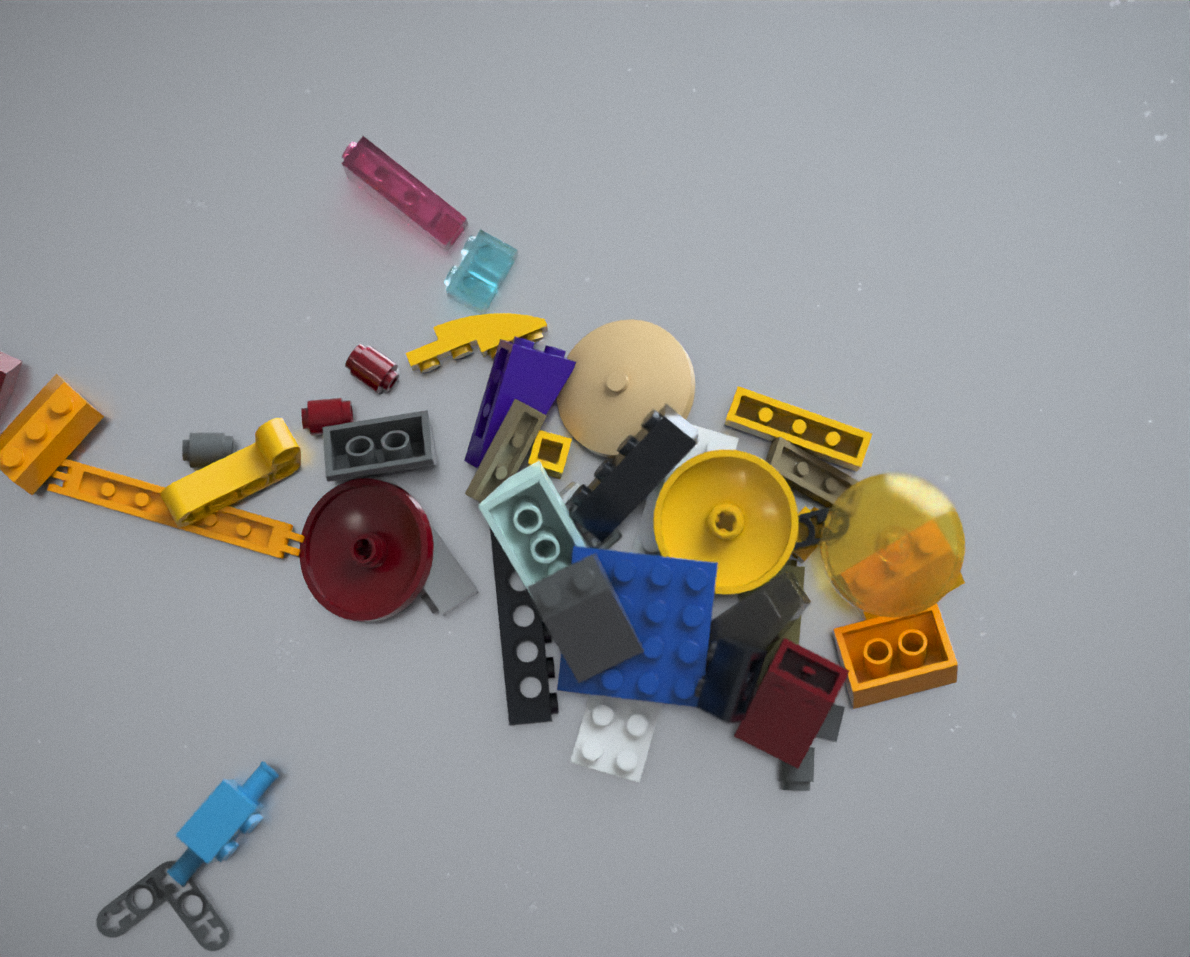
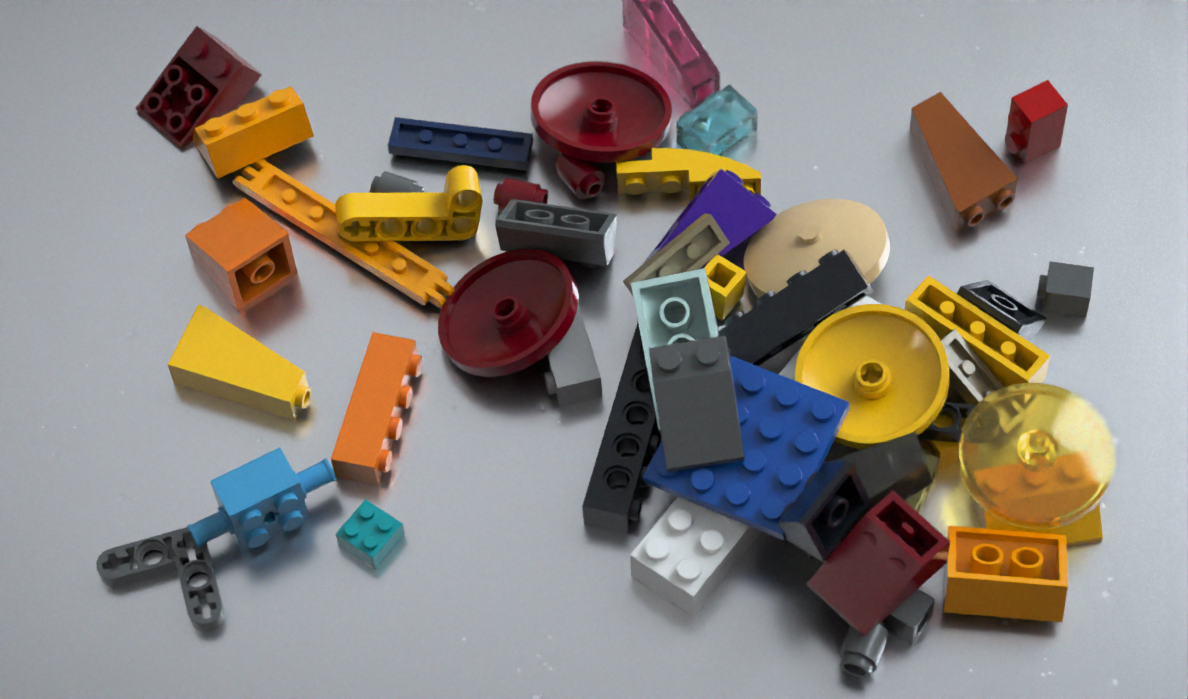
camera: 25 degrees right, 25 degrees down
none -> yellow slope [167,305,311,421]
none -> orange slope [185,198,298,311]
none -> orange brick [331,332,422,485]
none -> teal piece [336,499,405,569]
none -> dark blue plate [388,117,533,170]
none -> dark red dish [530,61,672,162]
none -> dark orange slope [910,92,1018,232]
none -> black slope [957,280,1048,341]
none -> red brick [1005,80,1068,164]
none -> dark grey brick [1037,261,1094,318]

